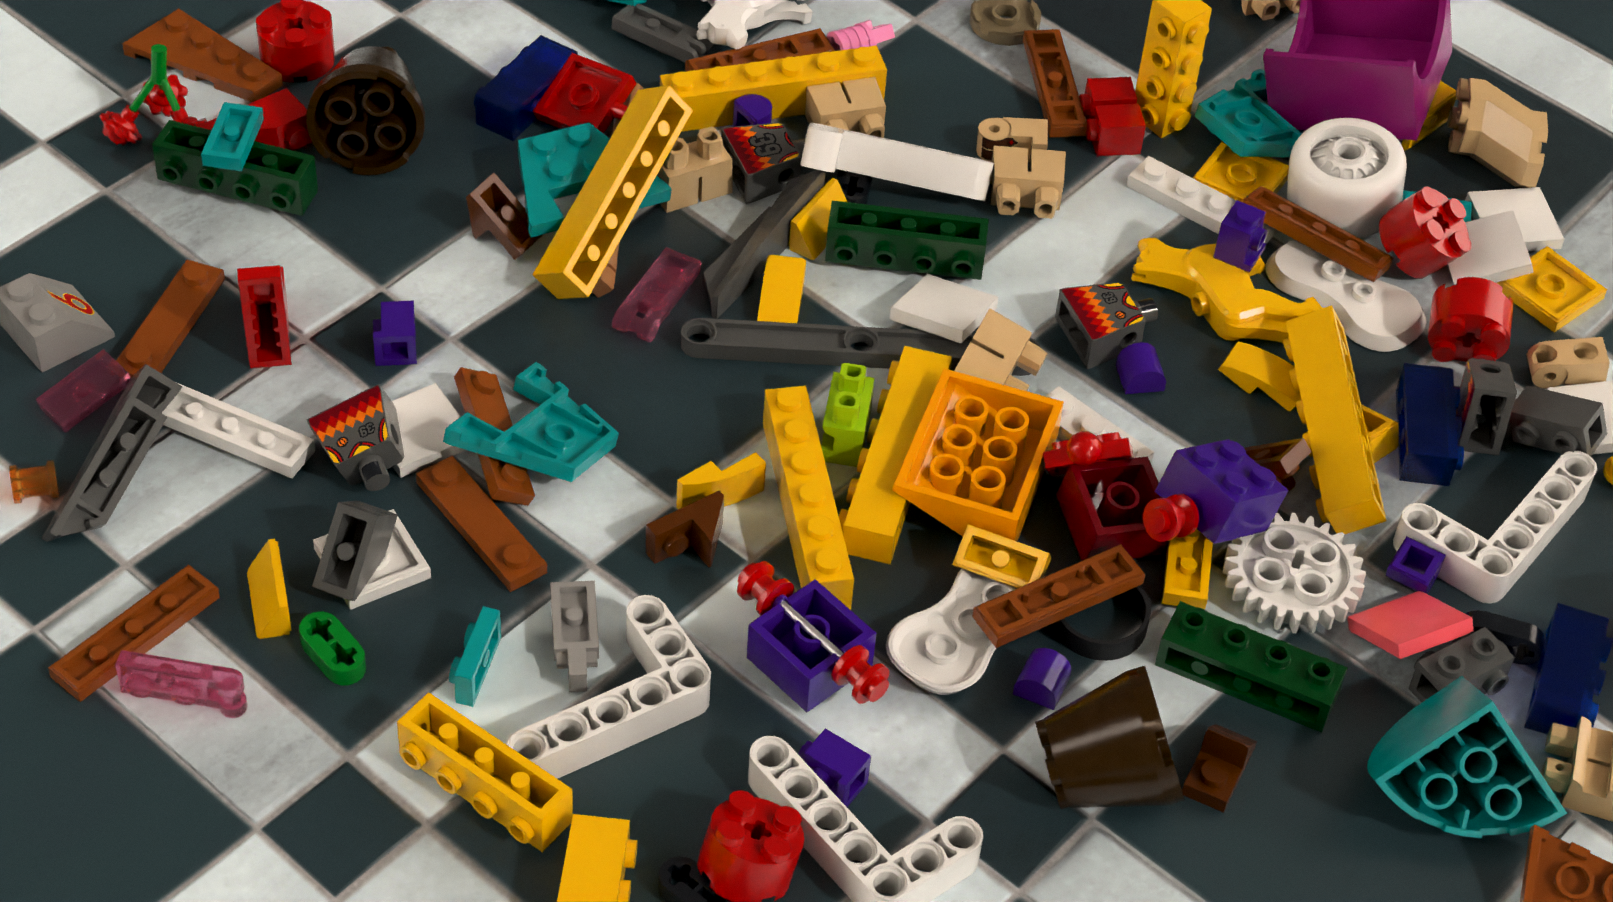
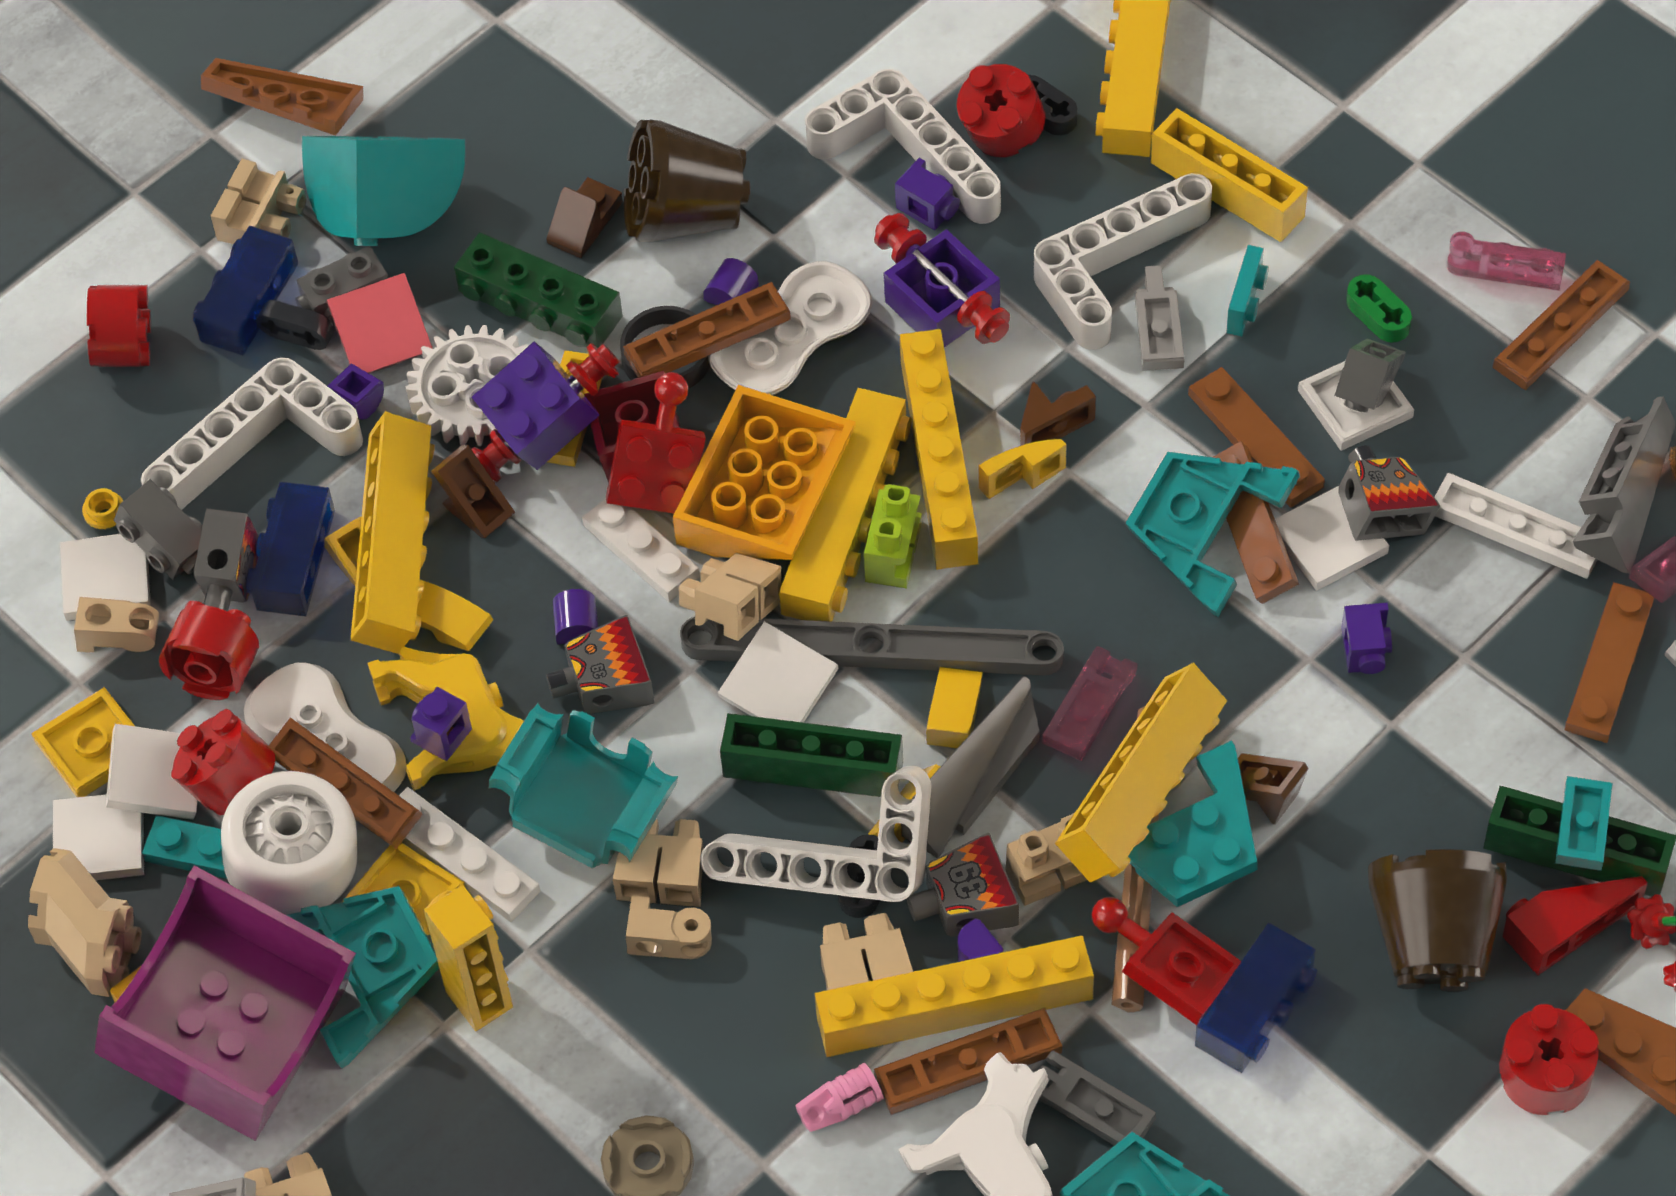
camera: 170 degrees left, 10 degrees up
red arch [237,265,292,368] -> none
yellow slope [247,538,292,639] -> none
yellow slope [952,524,1051,588] -> none
dark orange plate [1023,29,1087,137] -> none
red piece [1079,77,1146,156] -> none
none -> teal piece [489,703,678,868]

